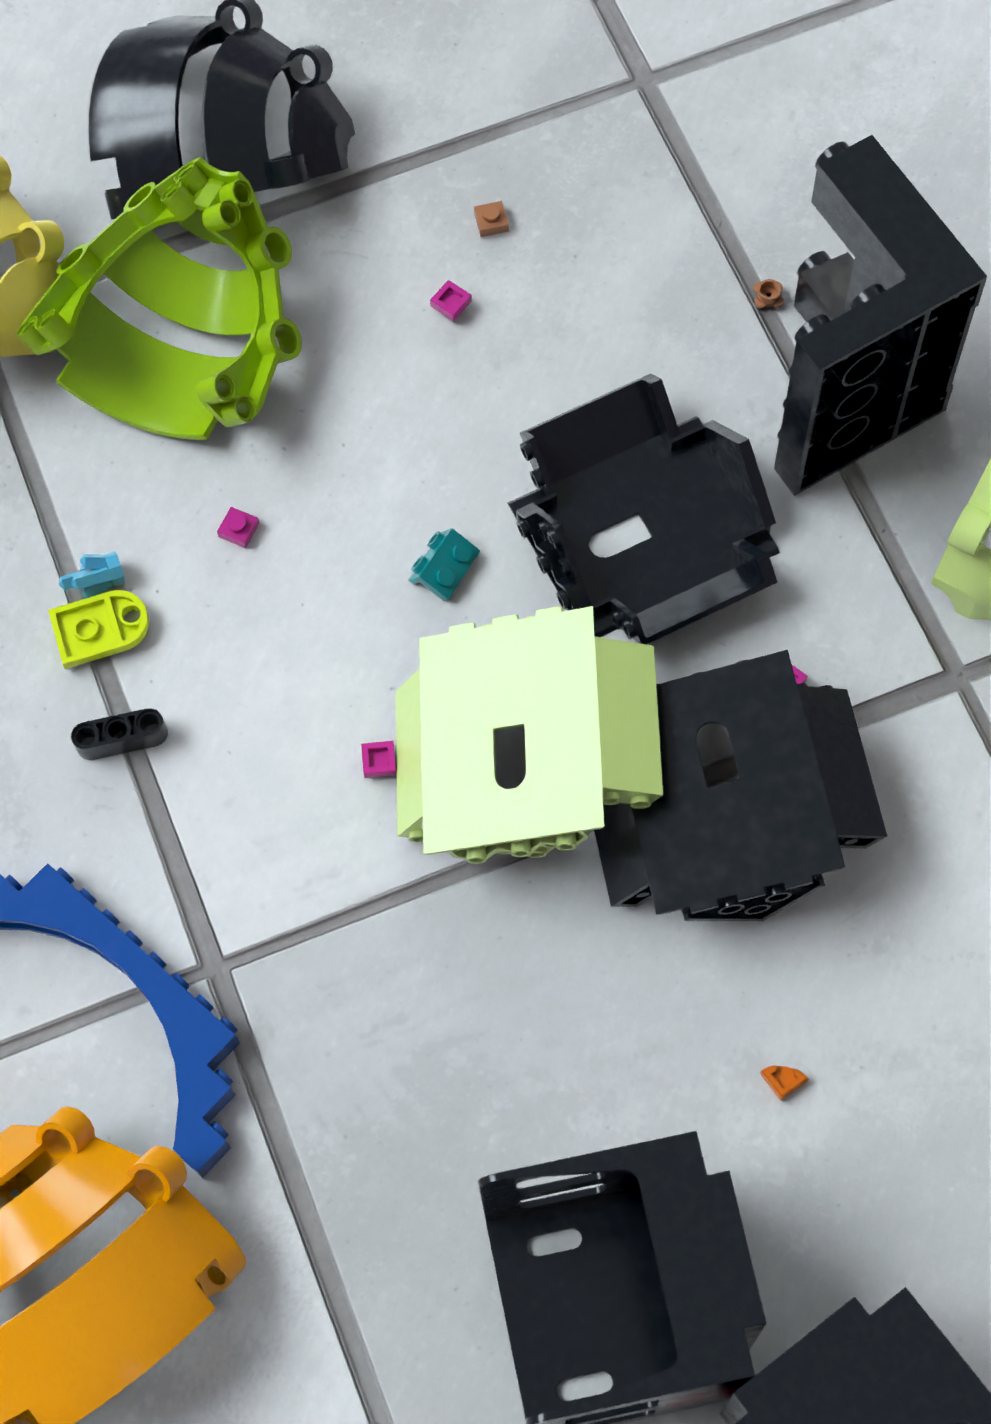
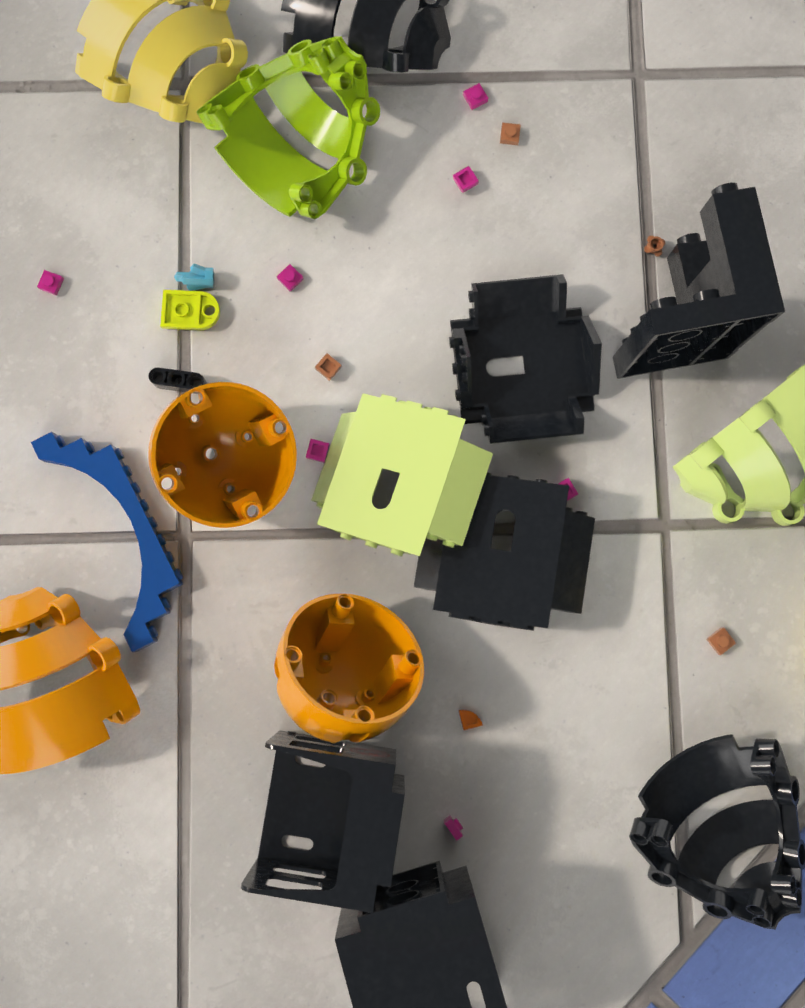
camera: 15 degrees right, 15 degrees up
teal bracket [409,528,480,601] -> none
none -> light orange piece [148,382,297,528]
none -> light orange piece [274,594,424,743]
none -> nougat plate [314,353,342,381]
none -> dark pink plate [444,816,463,841]
none -> dark pink plate [463,83,488,110]

